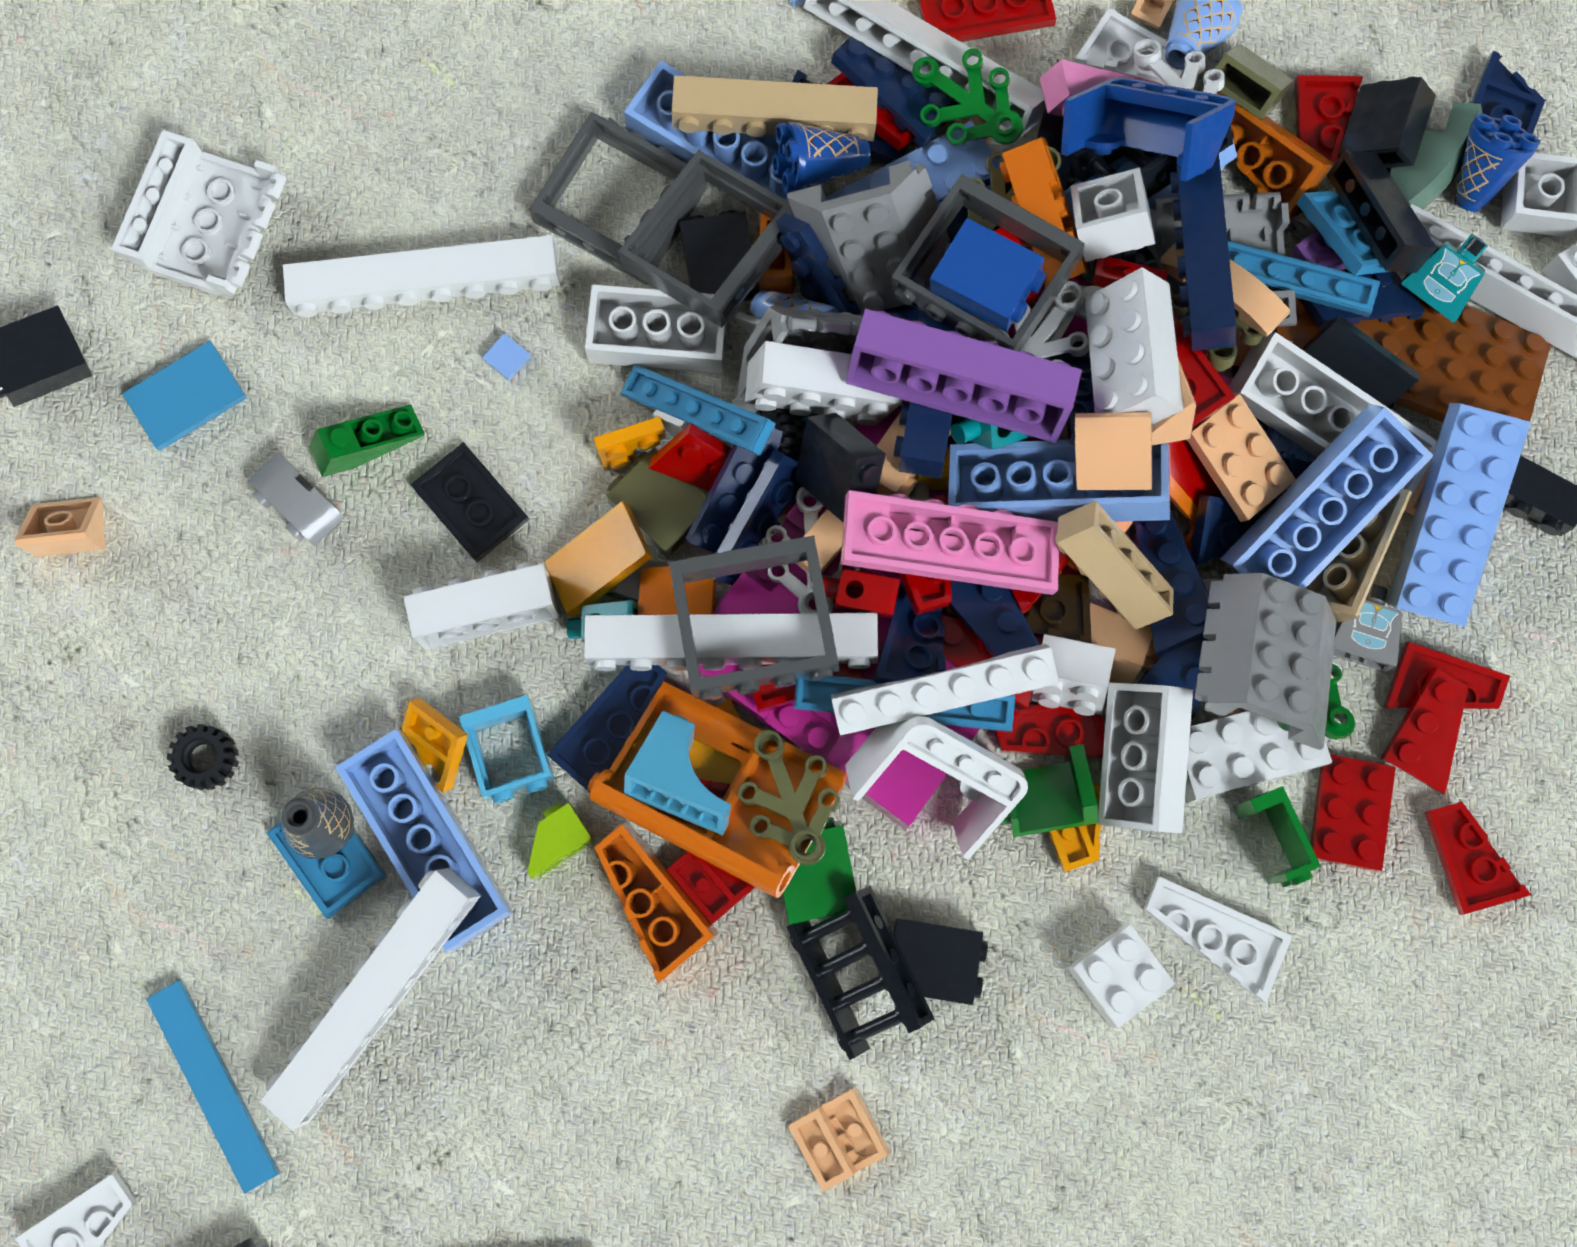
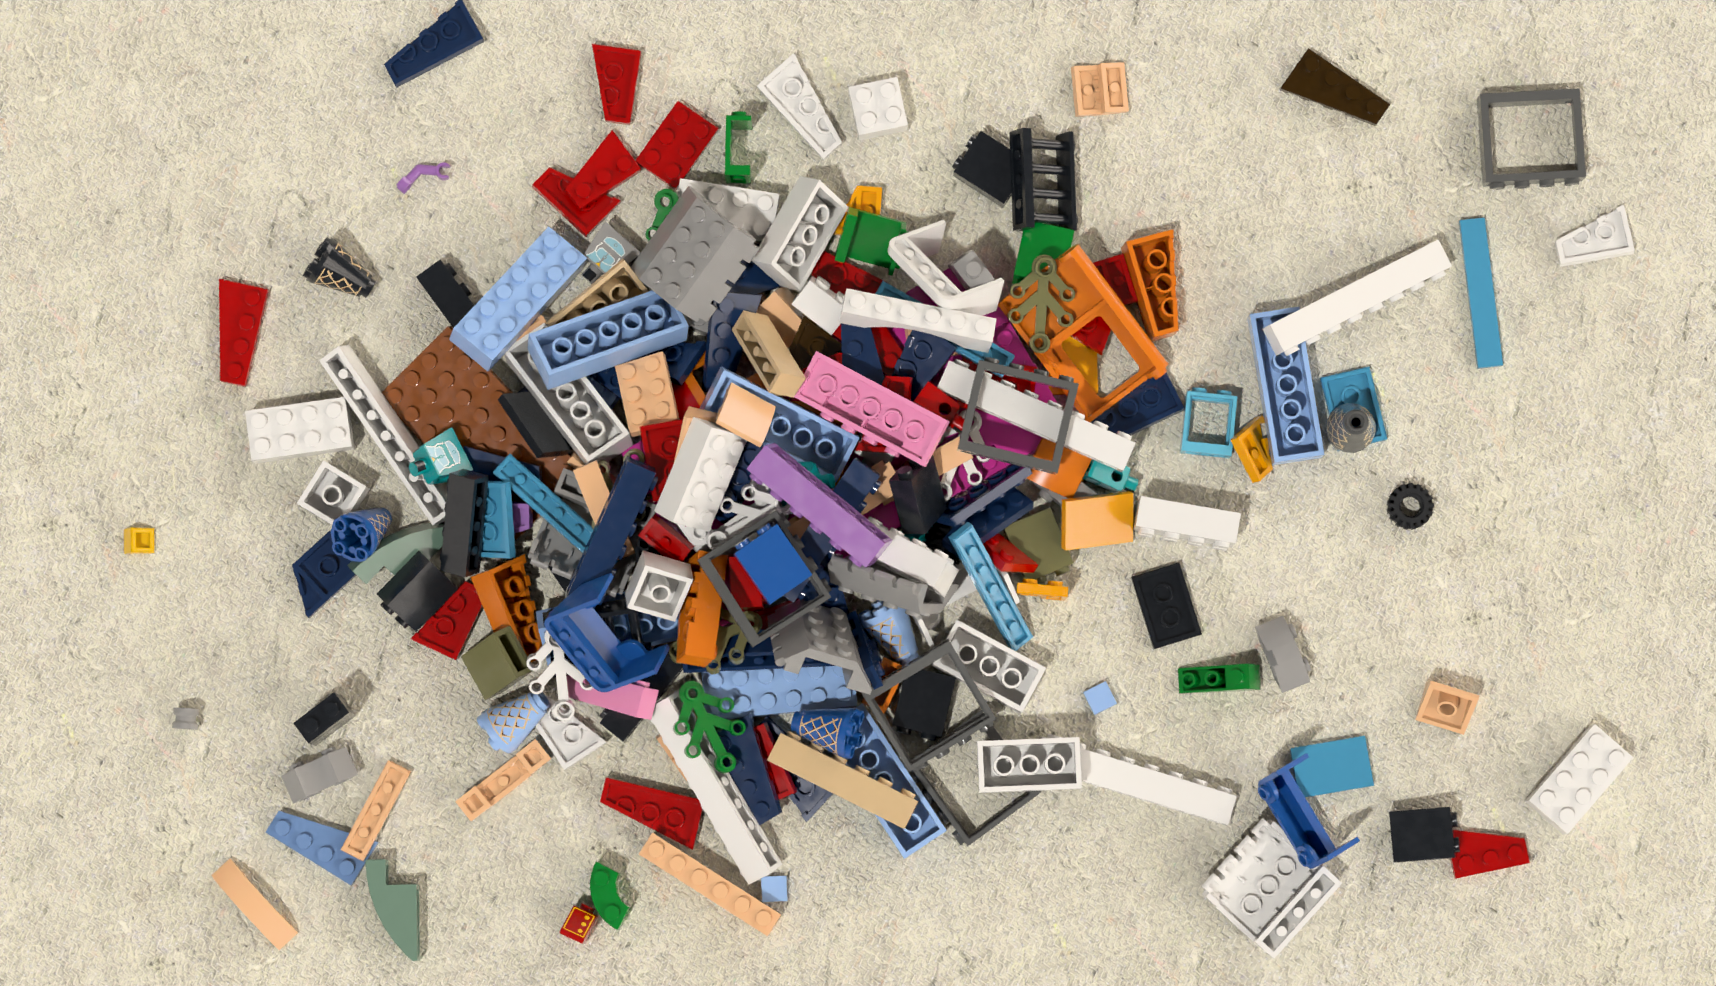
camera: 155 degrees left, 5 degrees up
lime slope [527,802,595,880] -> none
medium azure arch [624,711,731,836] -> none
none -> light grey torso [948,250,995,291]
none -> white brick [977,737,1082,793]
none -> blue windscreen [1258,753,1360,869]

